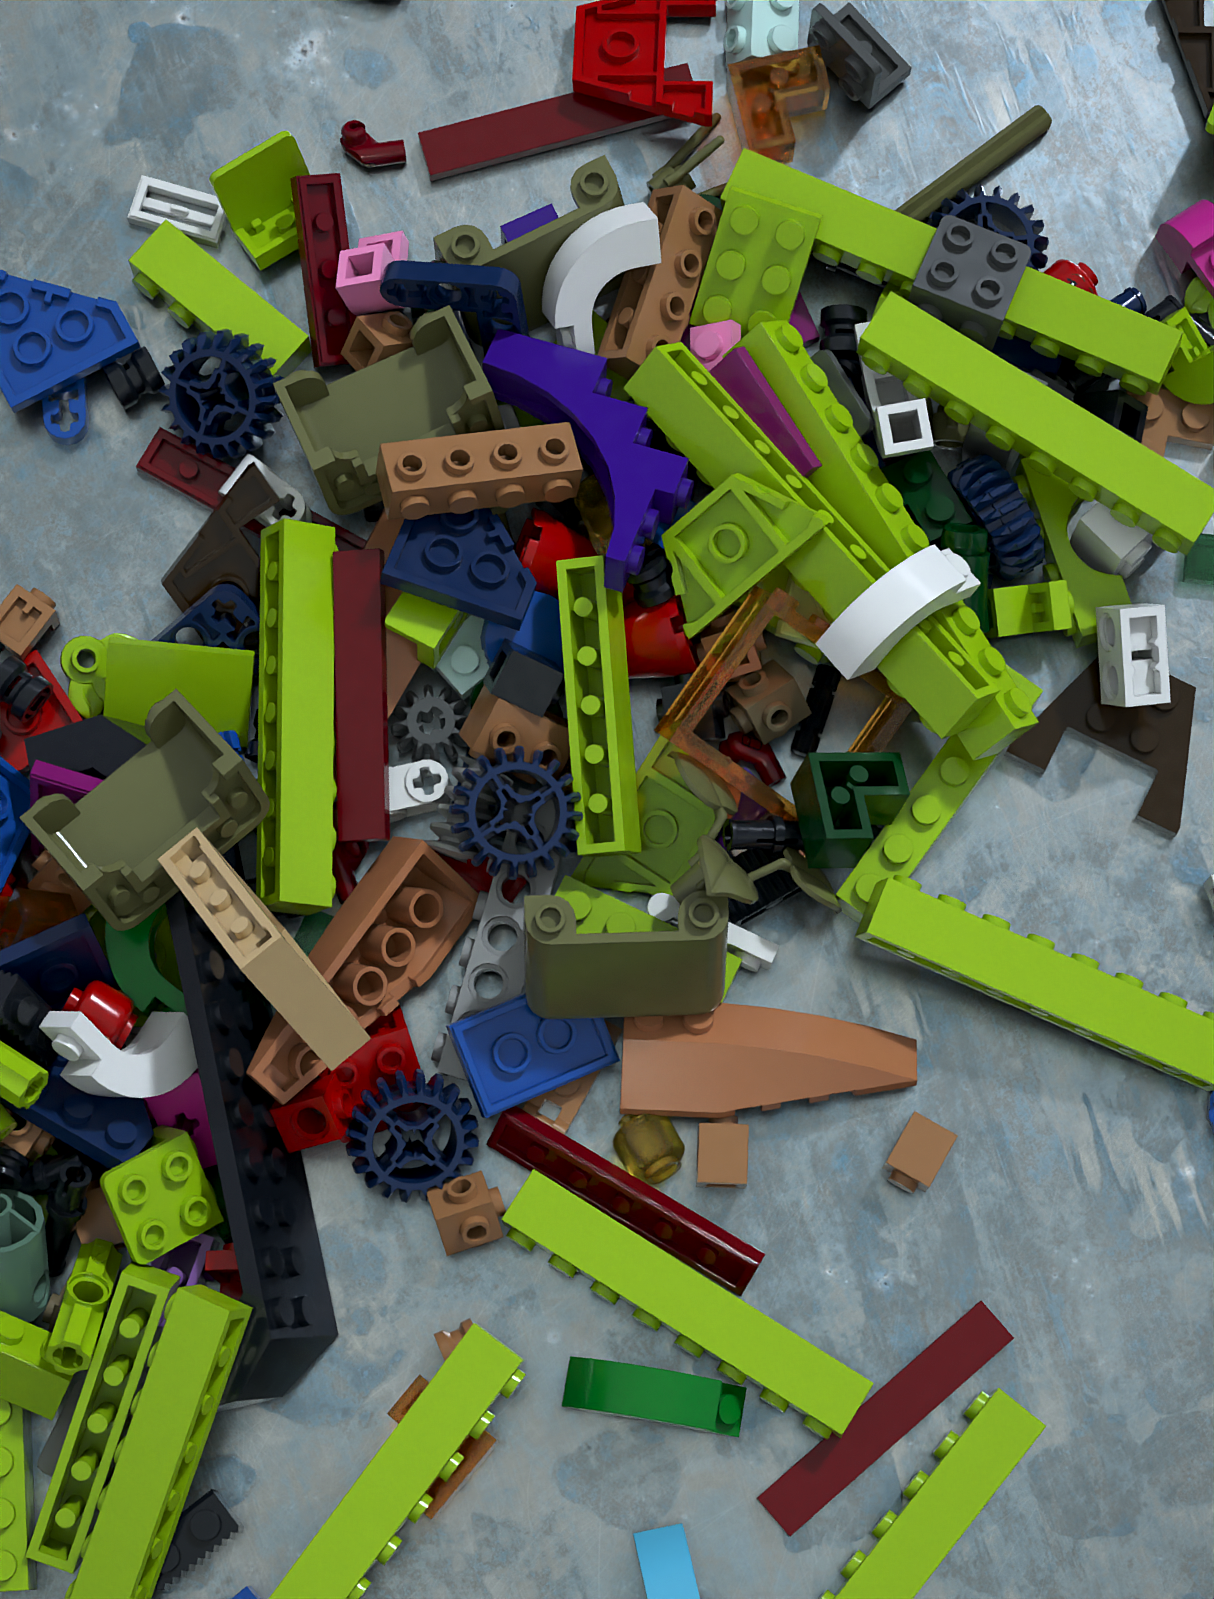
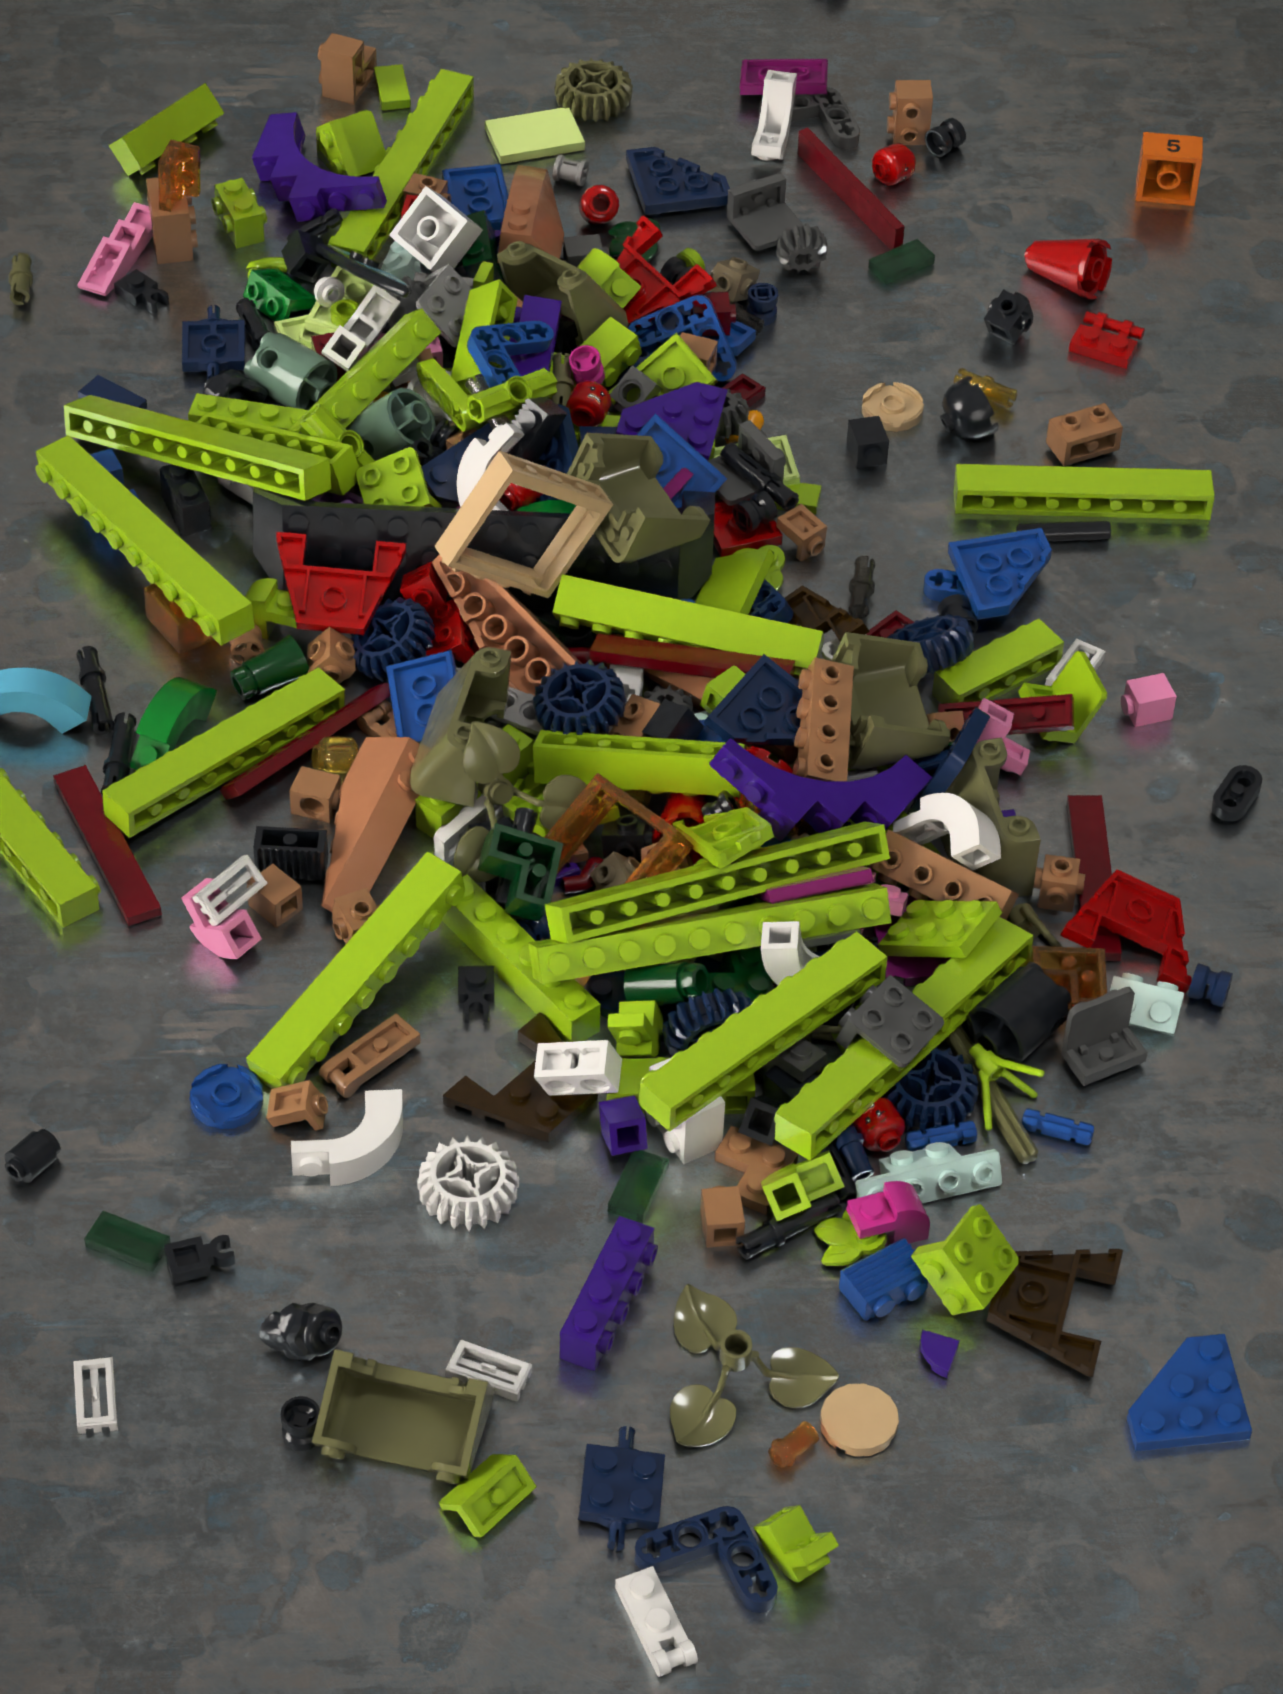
camera: 105 degrees right, 30 degrees down
dark red arm [340,120,407,168] -> none
white arch [816,544,981,680] -> none
none -> black pin [76,646,115,735]
none -> black pin [101,712,137,795]
none -> bright pink brick [181,878,262,960]
none -> white tile [192,855,267,926]
none -> dark green plant [230,635,309,700]
none -> lime brick [245,578,297,639]
none -> black brick [253,826,329,881]
none -> red wing [276,532,406,635]
none -> medium nougat plate [319,1013,421,1098]
none -> medium nougat brick [332,888,380,944]
none -> black plate [458,966,494,1023]
none -> dark purple brick [599,1095,648,1156]
none -> clear smoke pin [848,556,876,619]
none -> light aqua bracket [855,1142,1002,1203]
none -> blue axle [905,1120,977,1152]
none -> black cylinder [967,962,1072,1063]
none -> lime plant [969,1043,1045,1131]
none -> blue axle [1021,1108,1094,1145]
none -> medium nougat brick [1033,854,1085,913]
none -> bright pink brick [1121,673,1177,727]

